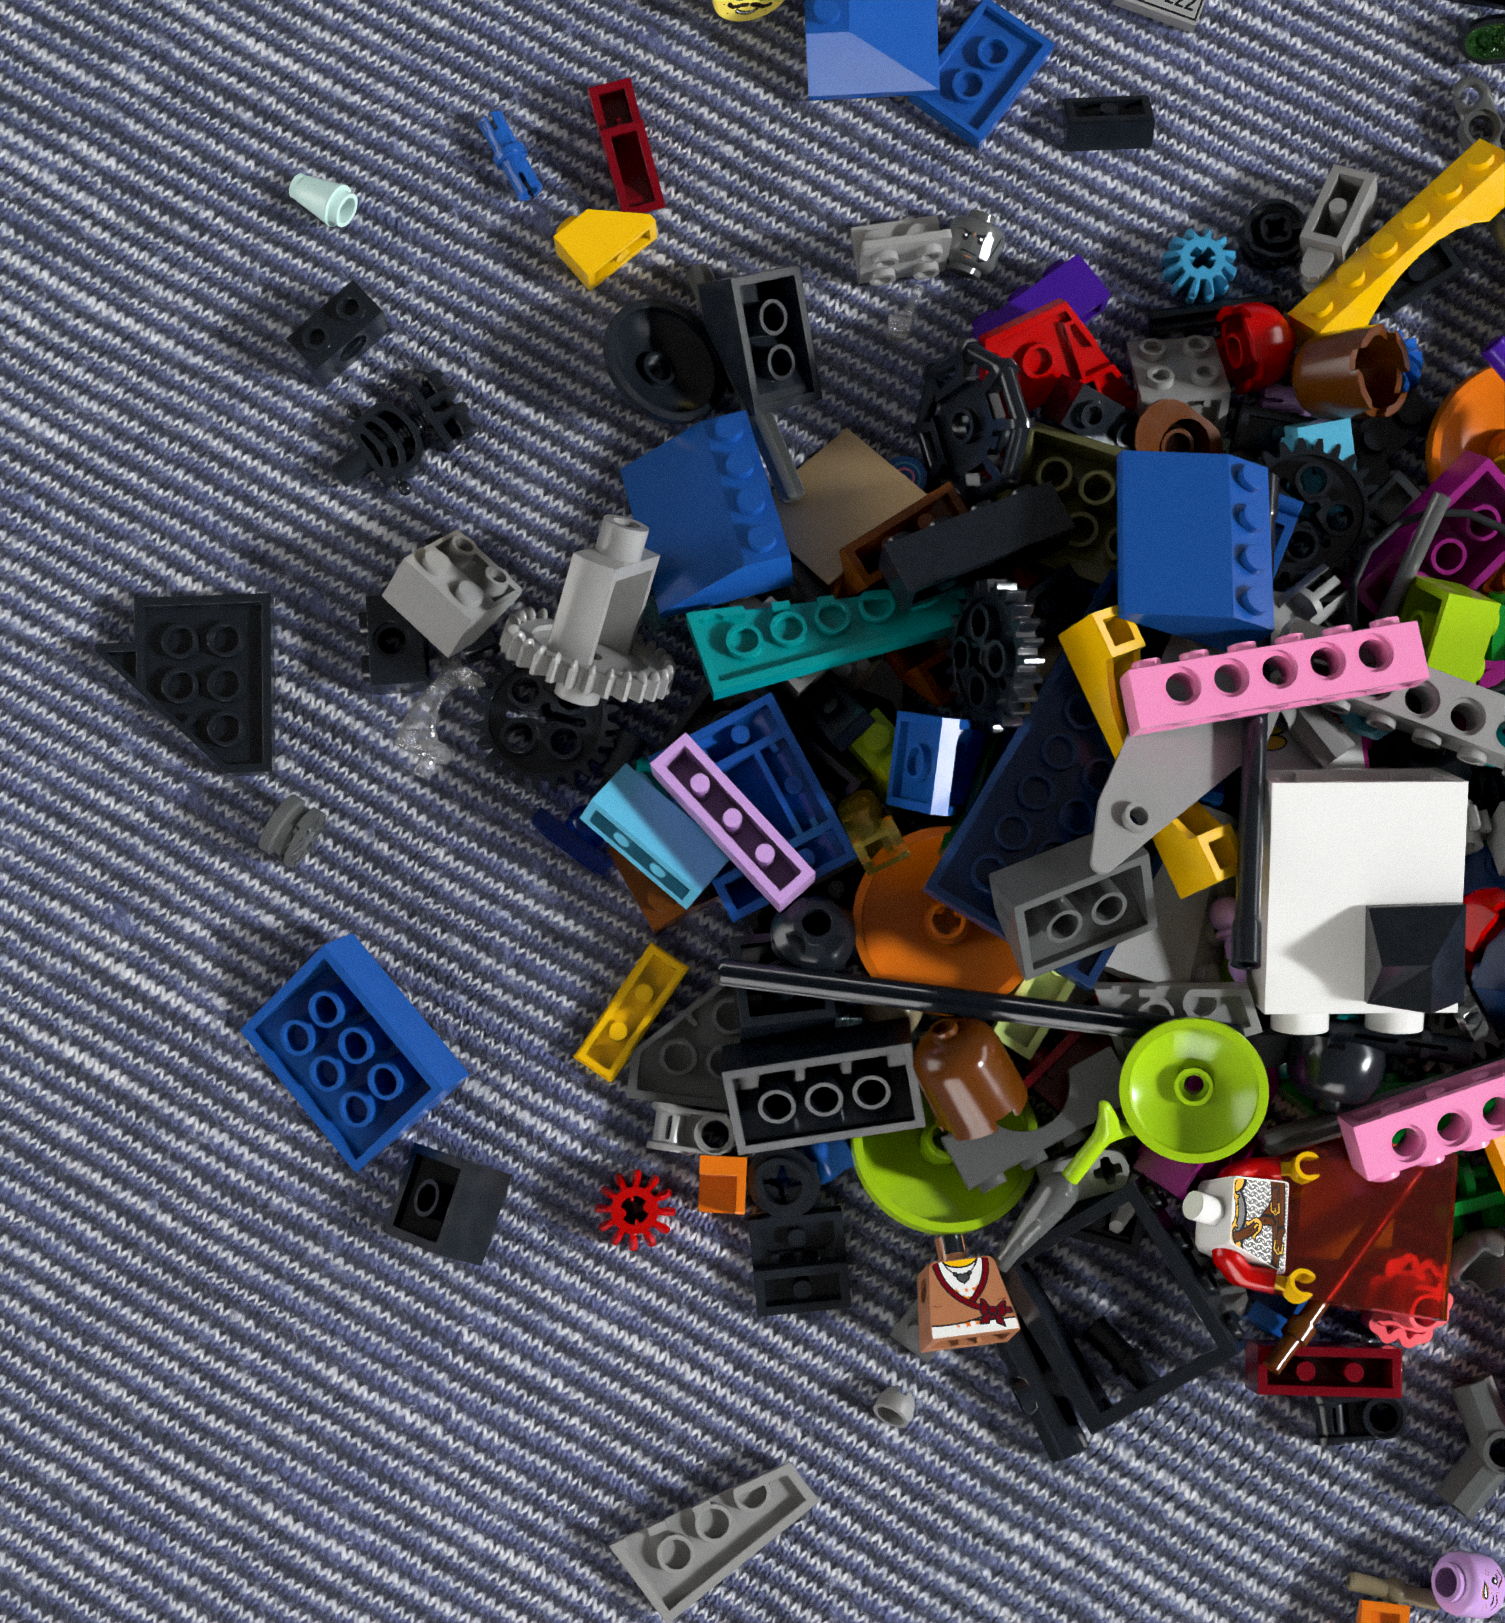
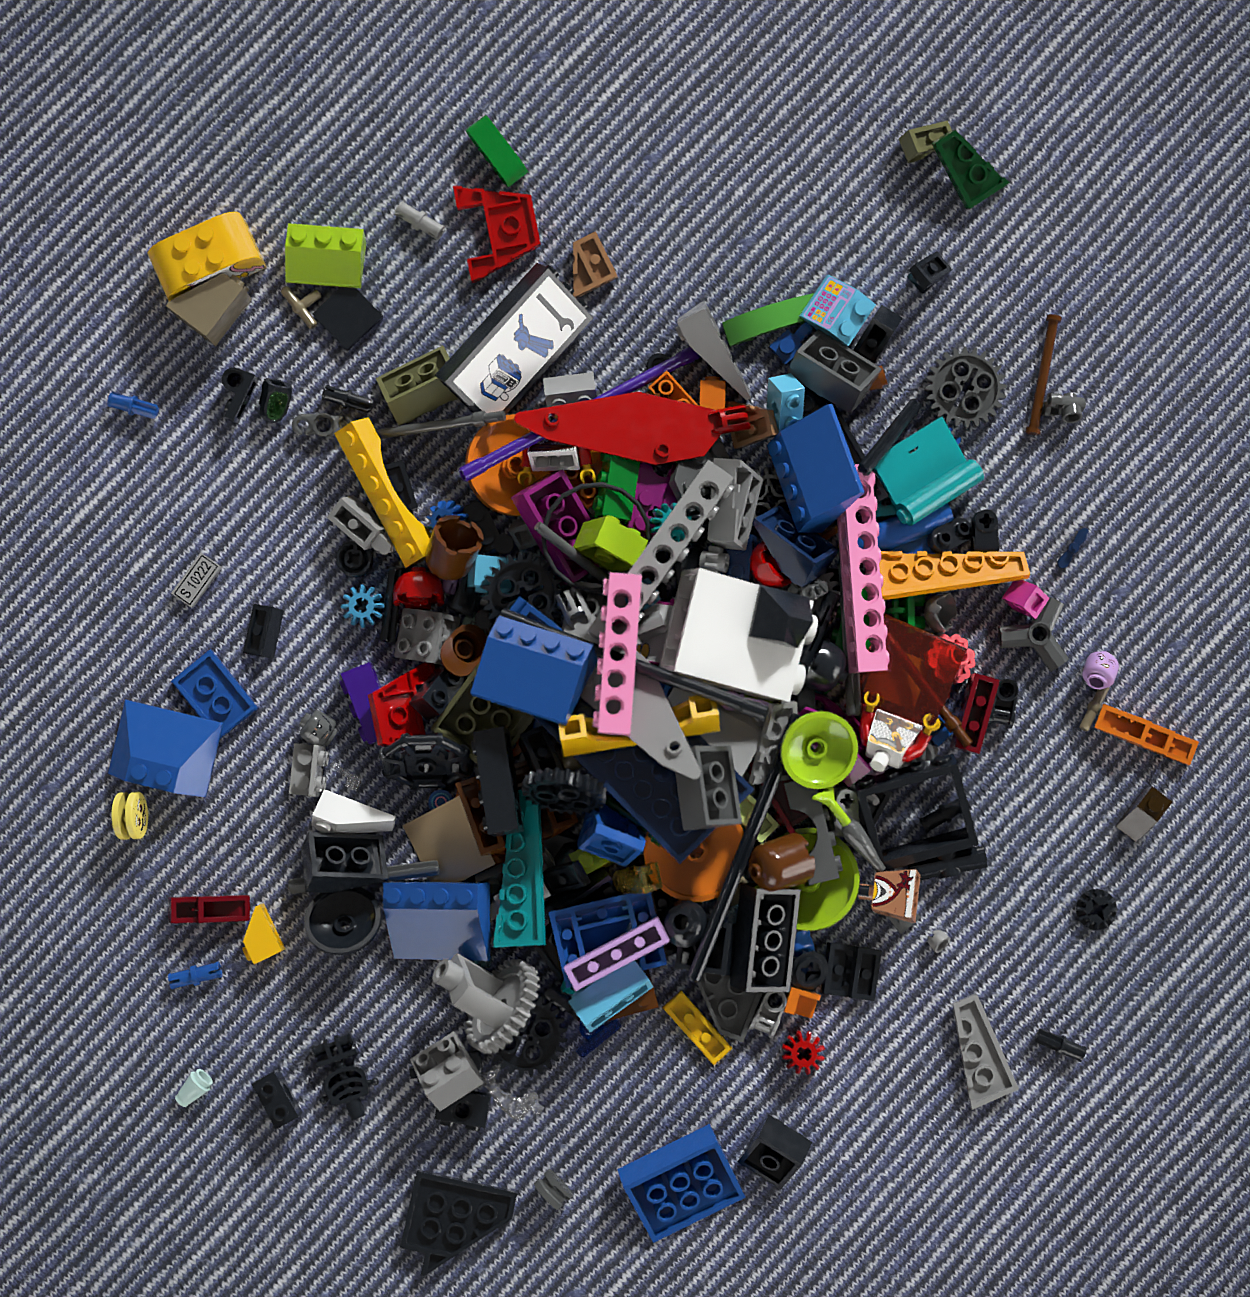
camera: 70 degrees left, 5 degrees up
none -> white slope [311,789,396,834]

